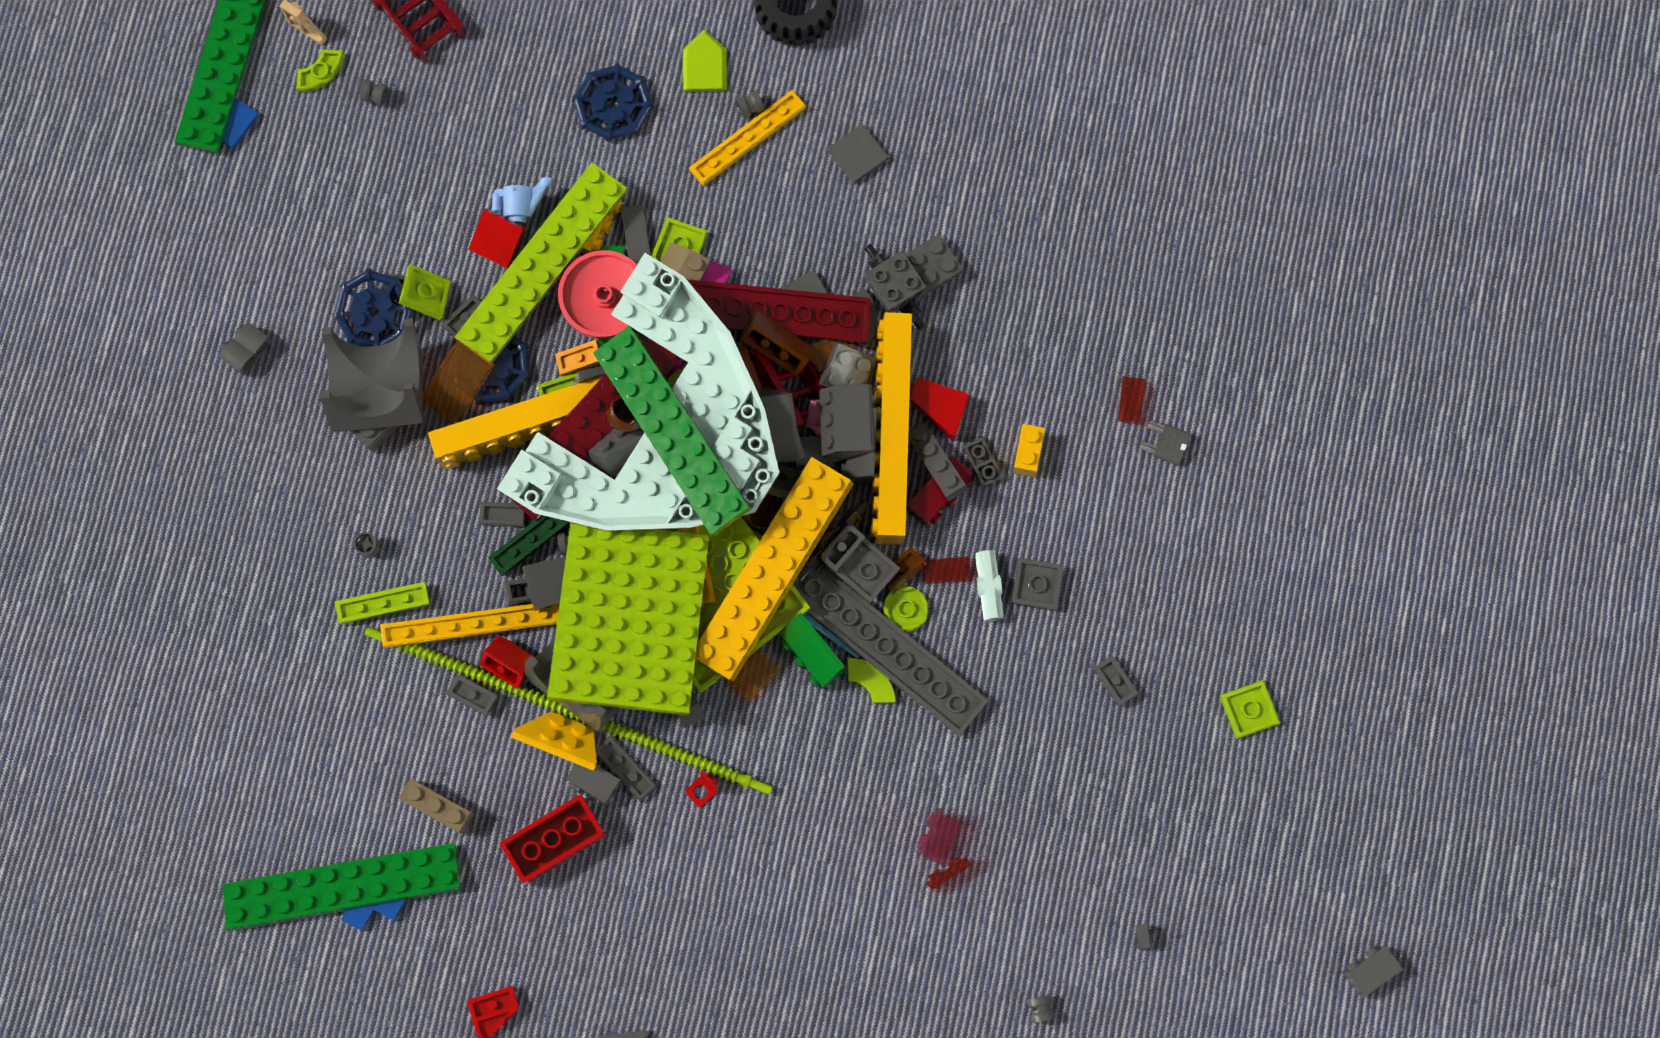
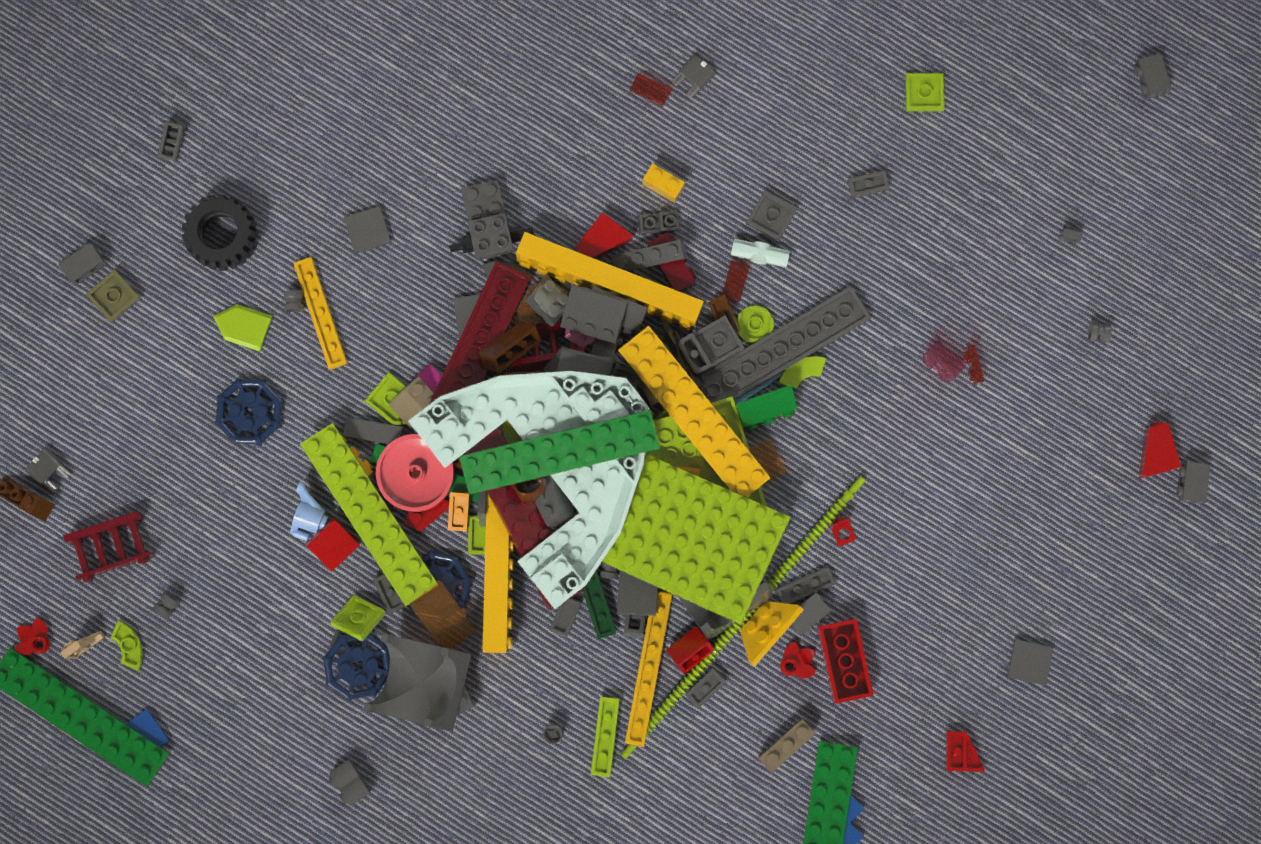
camera: 70 degrees left, 5 degrees up
none -> red wing [403,499,449,532]
none -> red plate [780,642,816,679]

